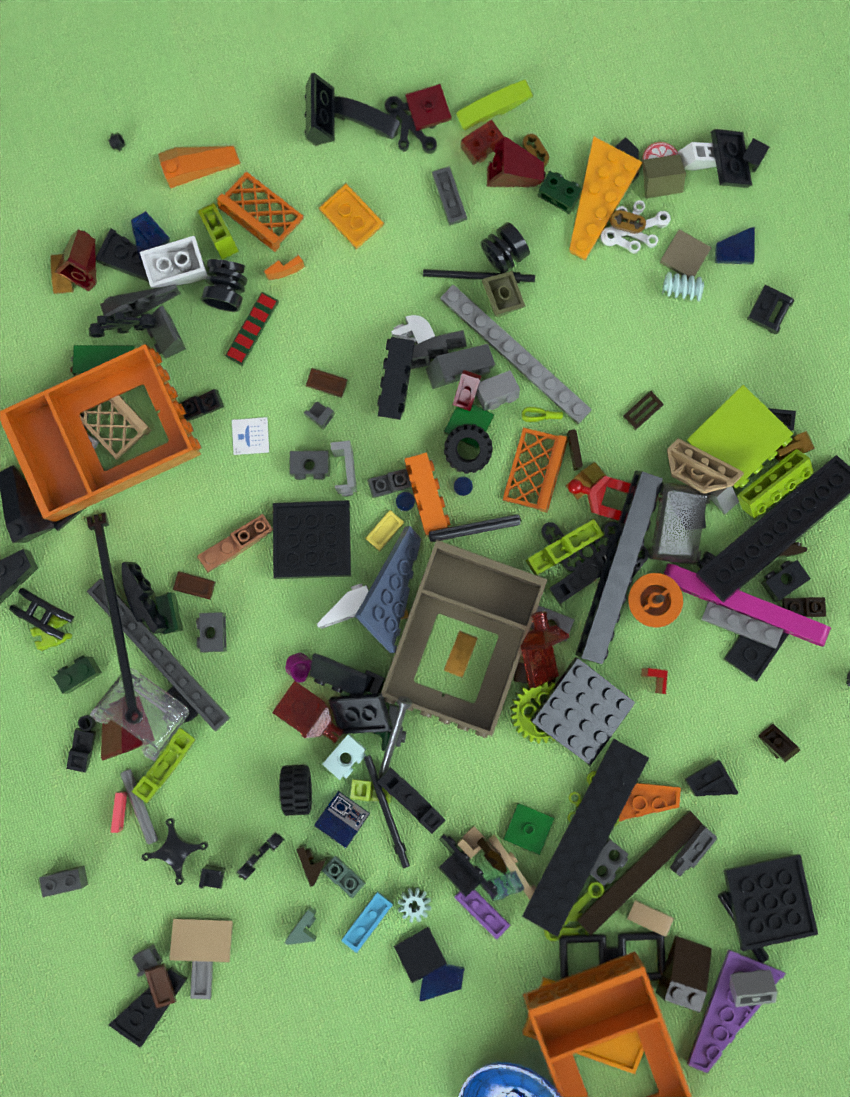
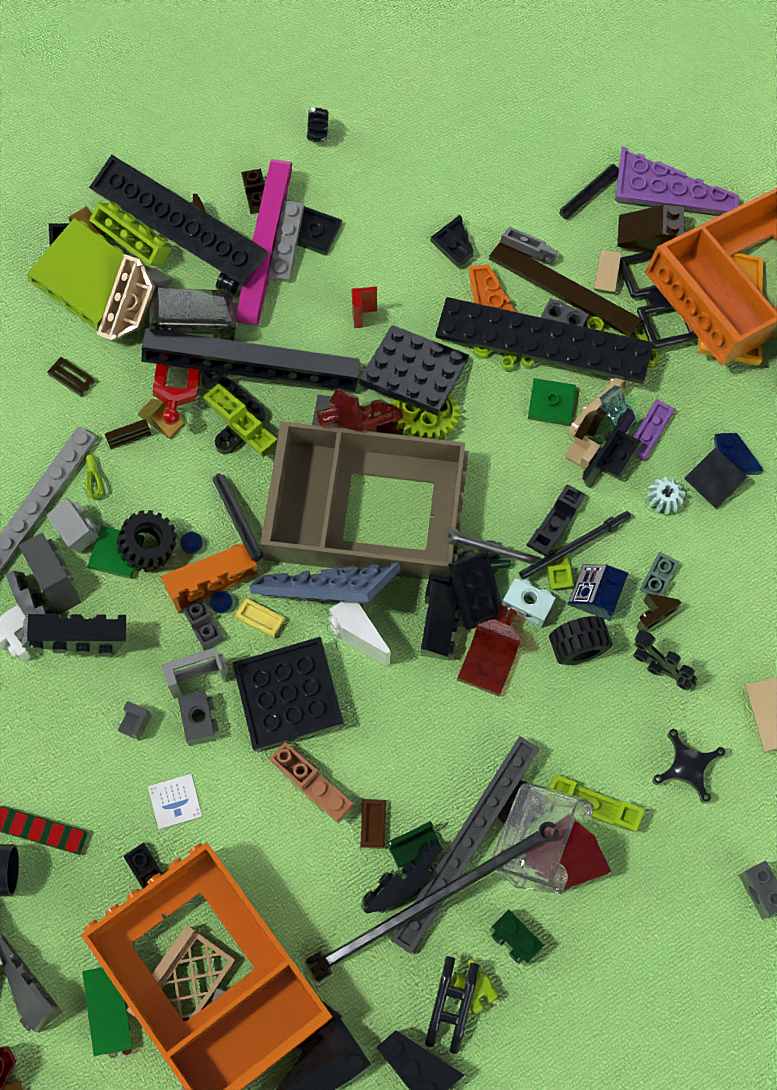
camera: 110 degrees left, 15 degrees down
black slope [66,728,96,773] -> none
black hinge [78,715,96,731] -> none
black plant [89,313,157,338] -> none
coral tile [111,791,128,833] -> none
light grey axle [120,769,158,844] -> none
dark grey slope [147,305,186,358] -> none
dark grey brick [196,612,227,653] -> none
black panel [199,865,225,889] -> none
sand green slope [284,907,317,945] -> none
magenta piece [285,653,312,683] -> none
reddish brown tile [306,368,348,398] -> none
medium azure plate [341,891,393,953] -> none
pearl gold slope [444,631,478,677] -> none
plate [452,370,482,411] -> none
orange fence [503,427,568,513] -> none
black slope [549,547,610,604] -> none
orange piece [628,573,683,628] -> none
black plate [723,854,818,951] -> none
light grey brick [729,969,778,1007] -> none
dark brown slope [758,724,800,763] -> none
black brick [761,560,811,602] -> none

